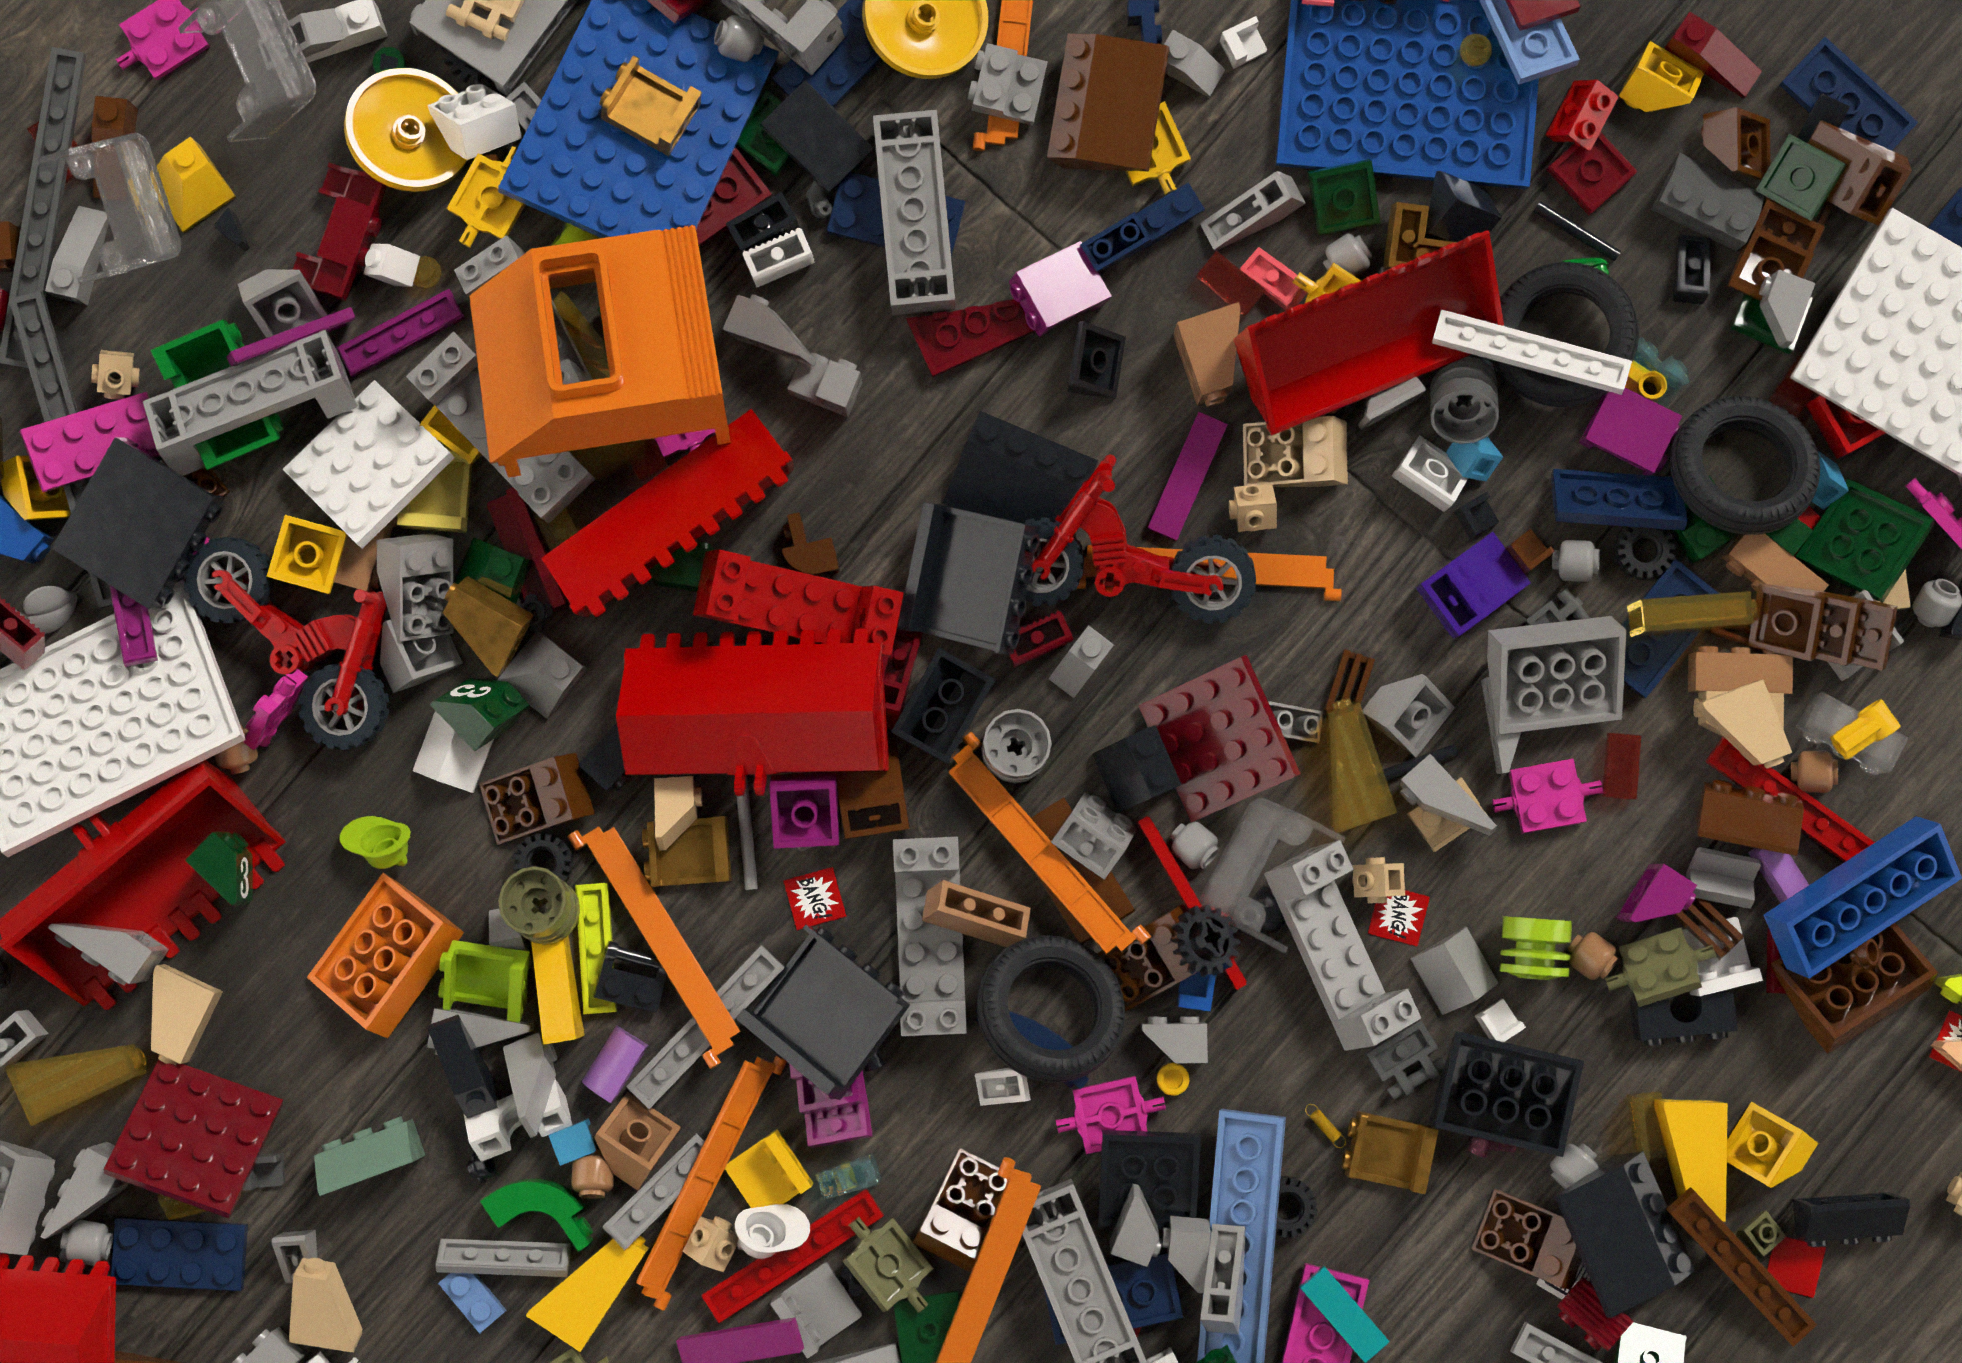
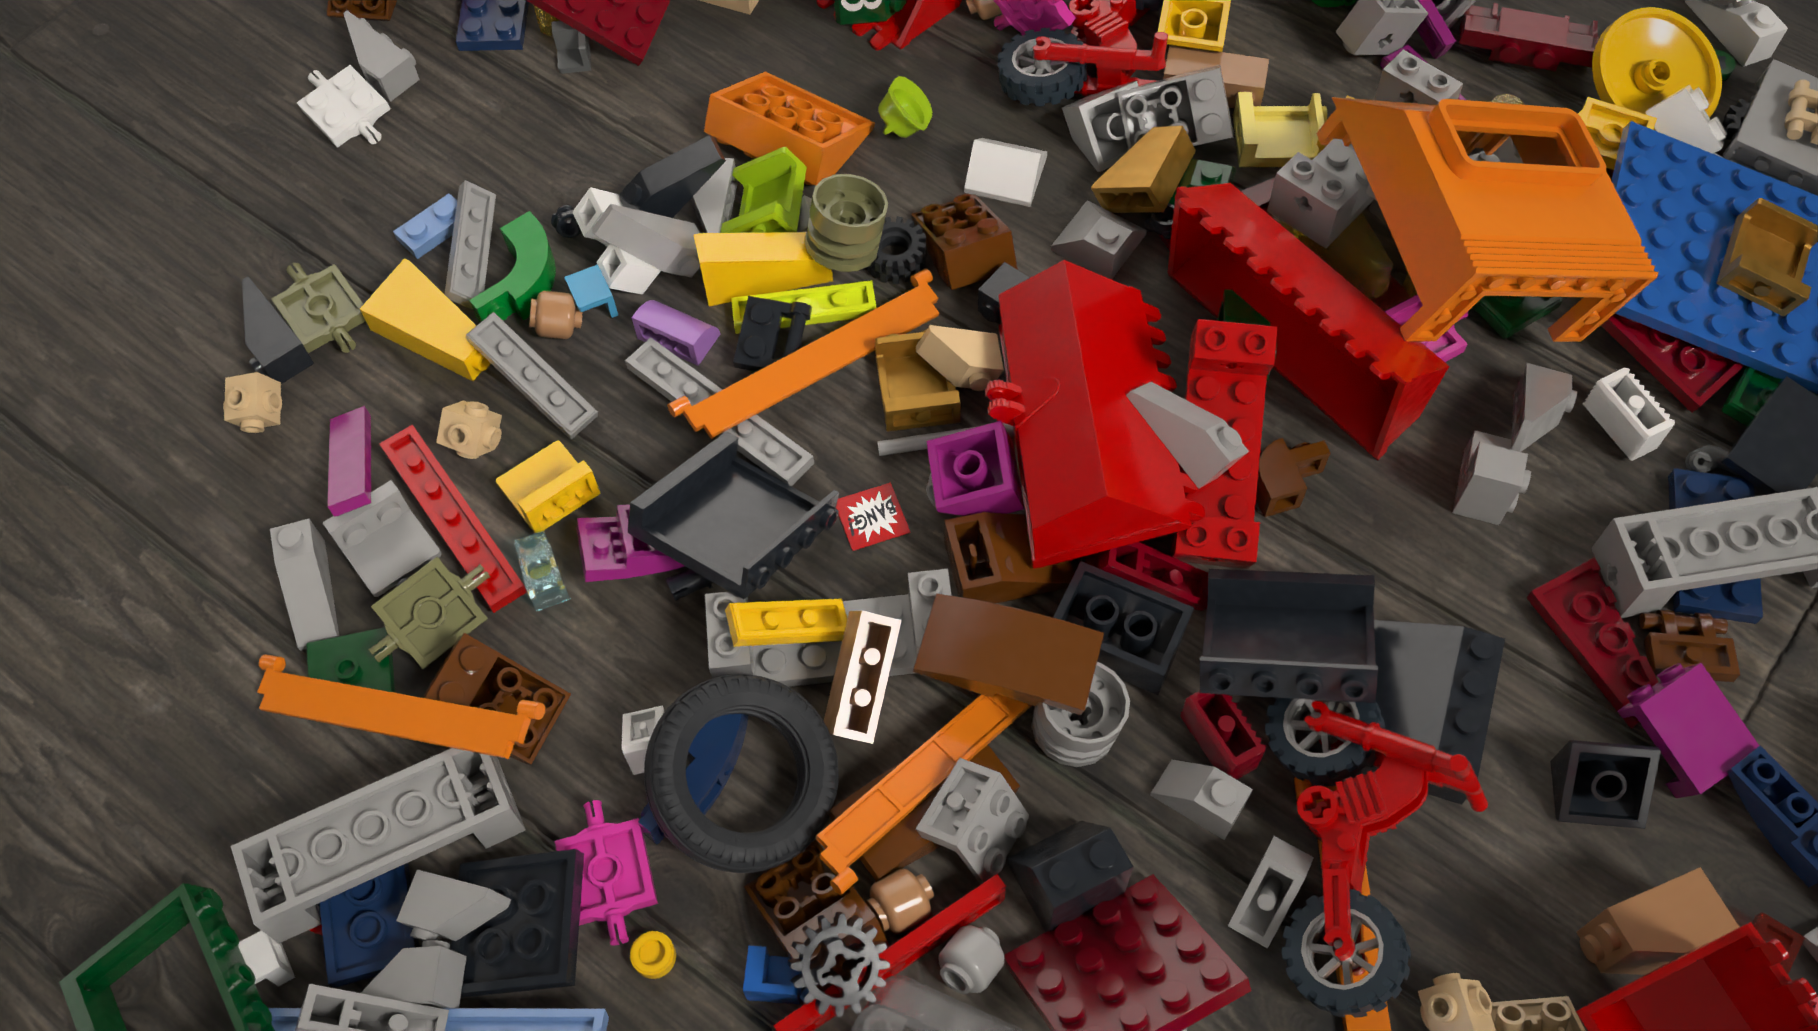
camera: 90 degrees right, 25 degrees down
light grey slope [272,1230,318,1284] -> none
white plate [283,380,455,549] -> none
tan slope [289,1258,362,1352] -> none
sand green slope [314,1116,425,1196] -> none
white brick [363,244,420,287] -> none
dark green slope [430,678,530,751] -> none
medium nougat slope [594,1091,681,1190] -> none
orange piece [636,1055,787,1311] -> none
black brick [726,192,799,258] -> none
white piece [734,1204,810,1259] -> none
light grey slope [1140,1016,1208,1063] -> none
magenta tile [1147,412,1228,541] -> none
none -> yellow tile [725,599,847,647]
none -> medium nougat head [866,868,934,935]
none -> reddish brown slope [913,593,1104,715]
none -> light grey slope [1126,382,1249,489]
none -> light grey slope [1228,836,1314,948]
none -> reddish brown plate [1639,610,1740,682]

